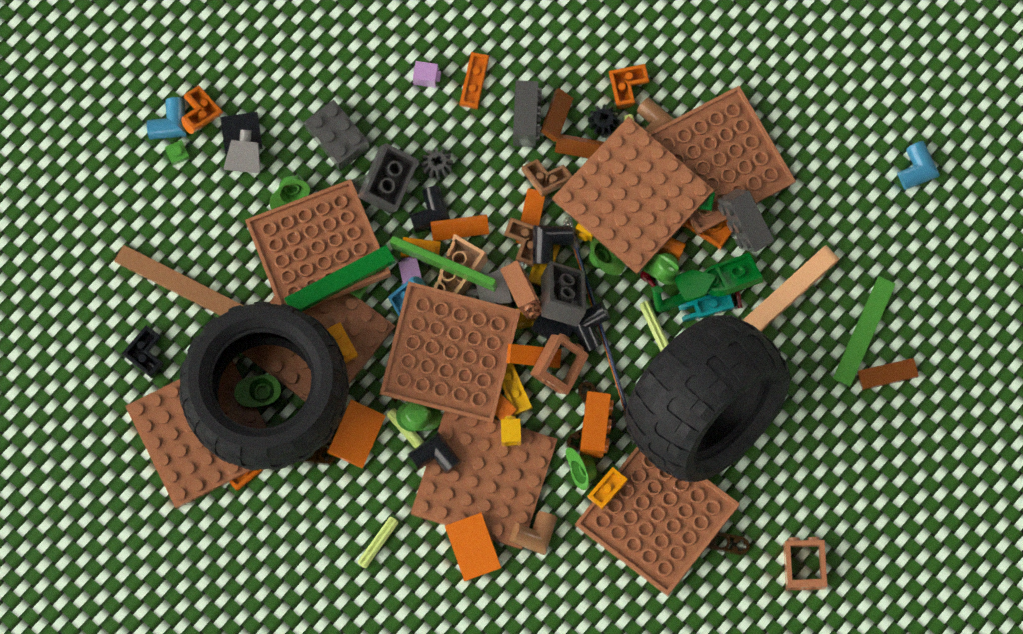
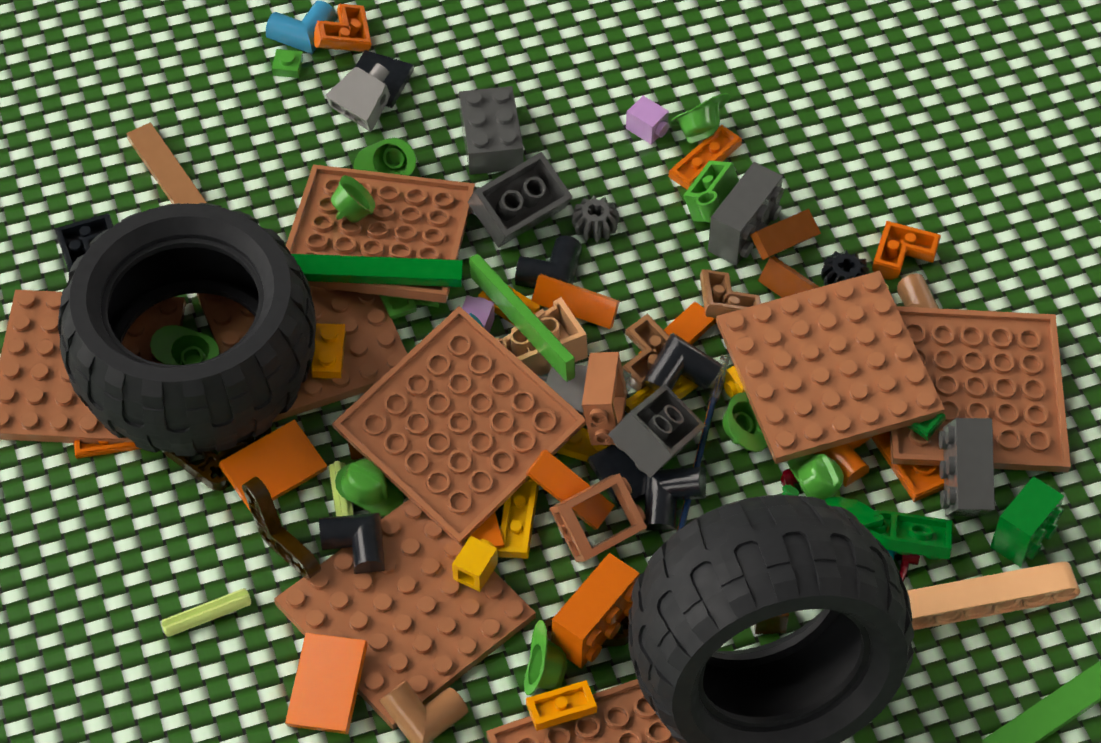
camera: 30 degrees right, 20 degrees down
none -> dark brown beam [242,477,321,579]
none -> bright green piece [331,175,375,223]
none -> bright green piece [671,93,731,144]
none -> bright green hinge [683,161,739,223]
none -> green brick [990,476,1064,567]

